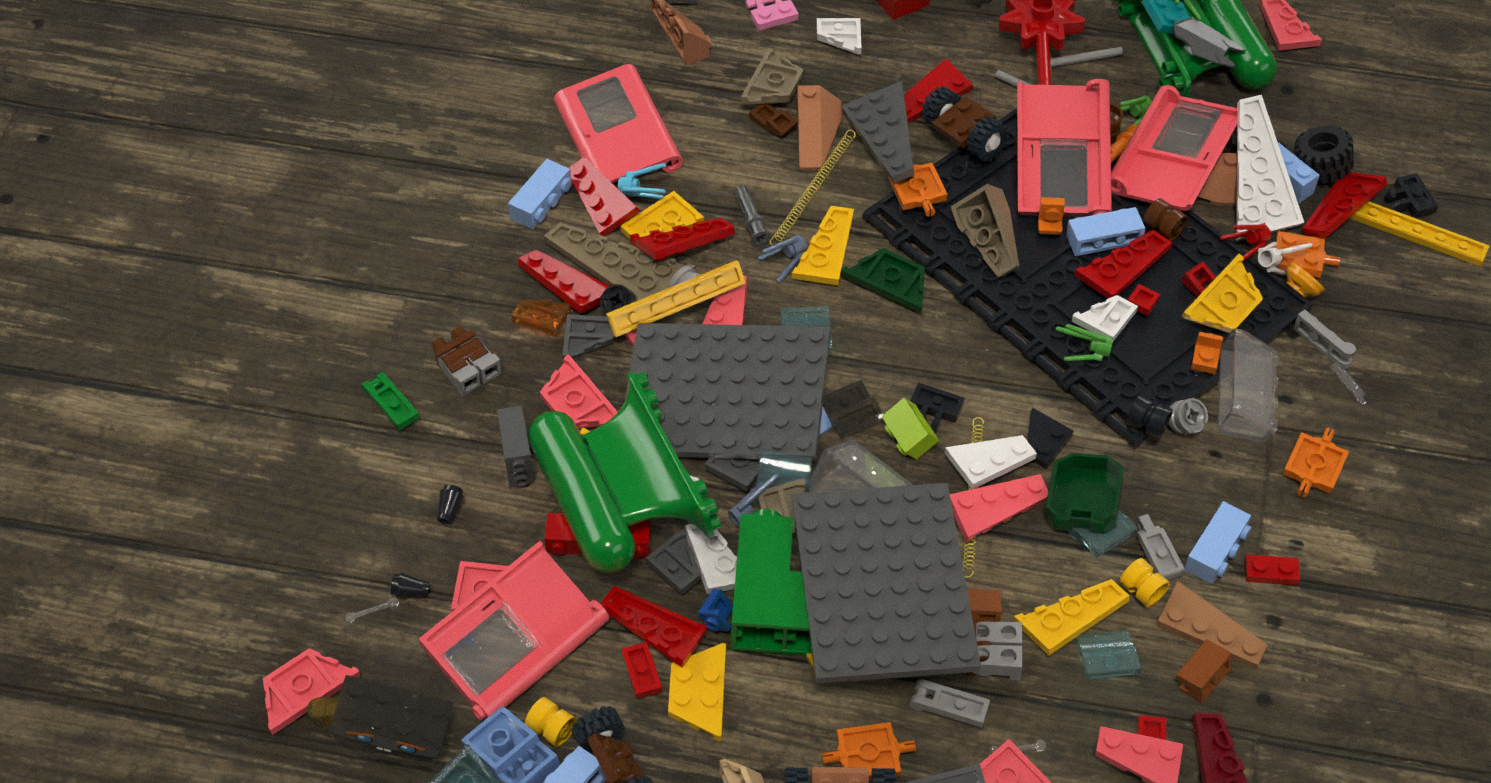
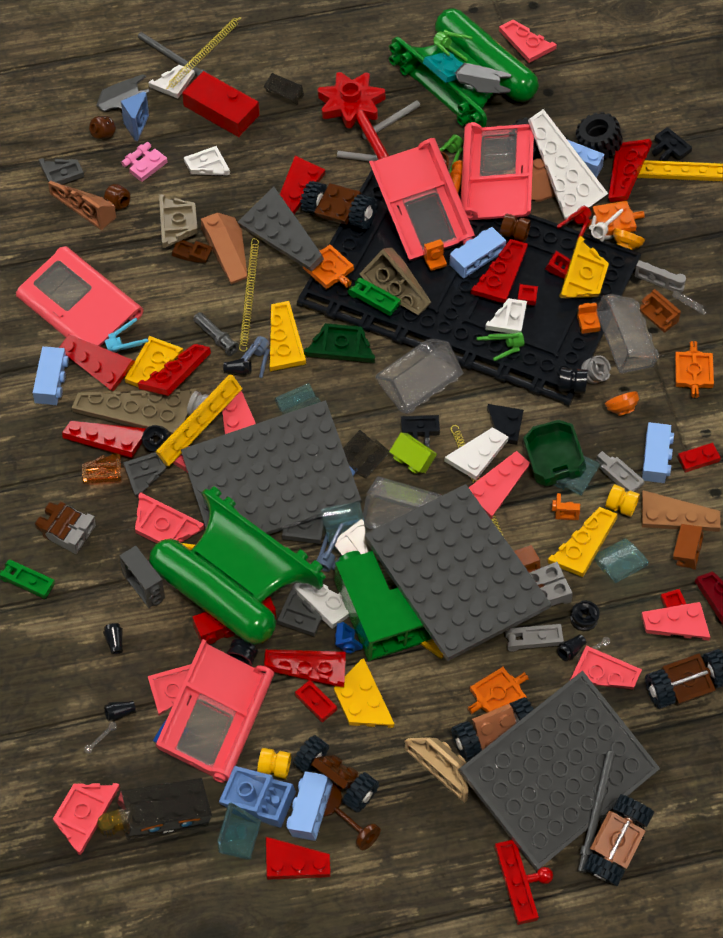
camera: 25 degrees left, 5 degrees up
none -> reddish brown head [104,184,131,210]
none -> black cone [223,358,252,376]
none -> black wheel [227,639,258,666]
none -> green plate [348,278,401,316]
none -> clear windscreen [376,339,464,414]
none -> orange bracket [552,493,580,520]
none -> black cone [557,634,586,661]
none -> black wheel [570,600,600,632]
none -> orange piece [605,391,639,416]
none -> dark orange hinge [639,289,681,333]

